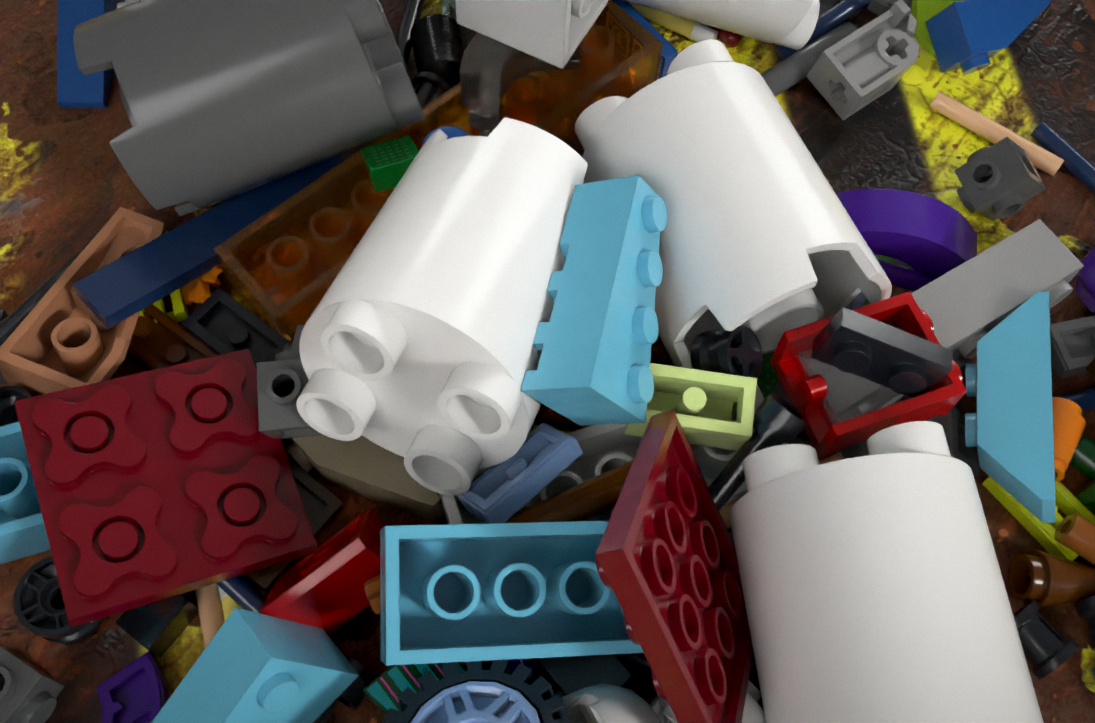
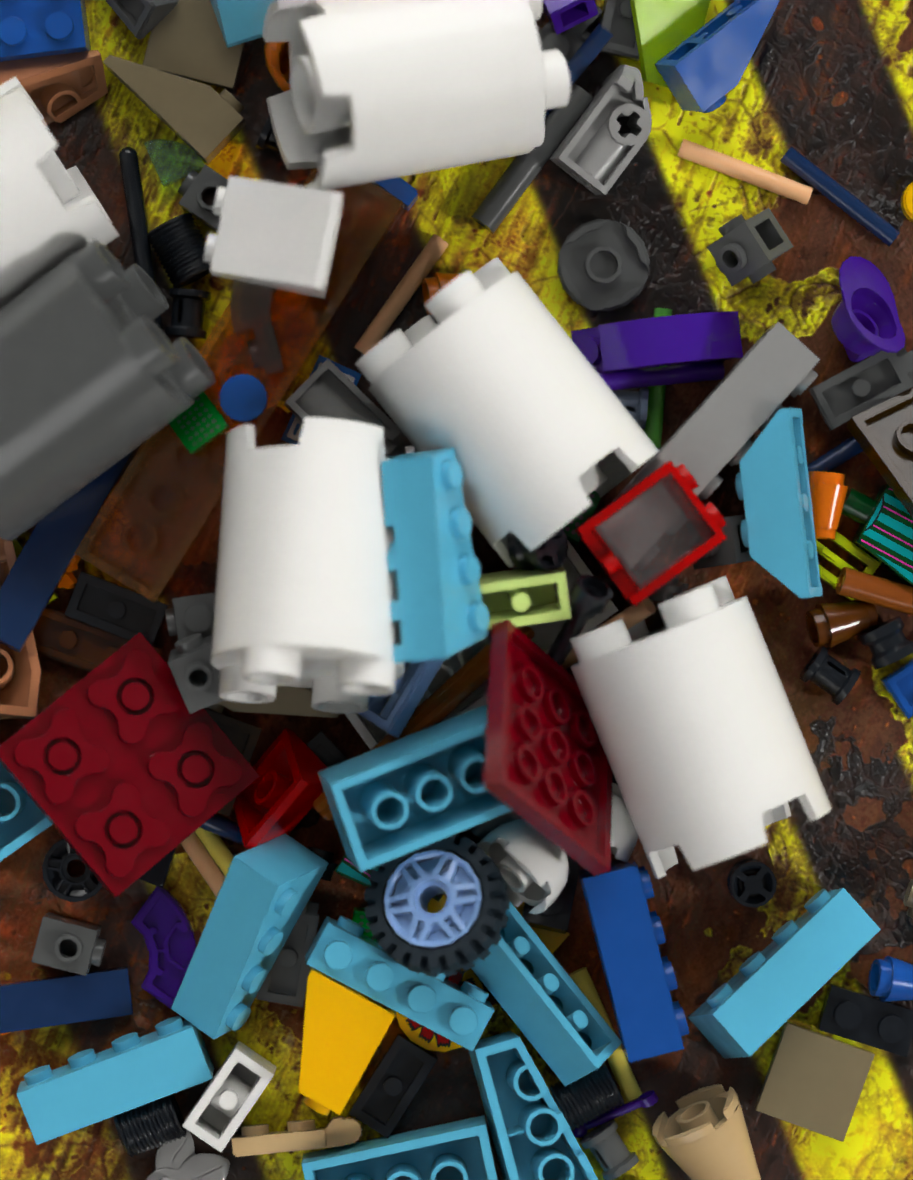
camera: 10 degrees left, 25 degrees up
black plate [811,307,953,398] -> none
none -> dark grey tile [557,219,650,312]

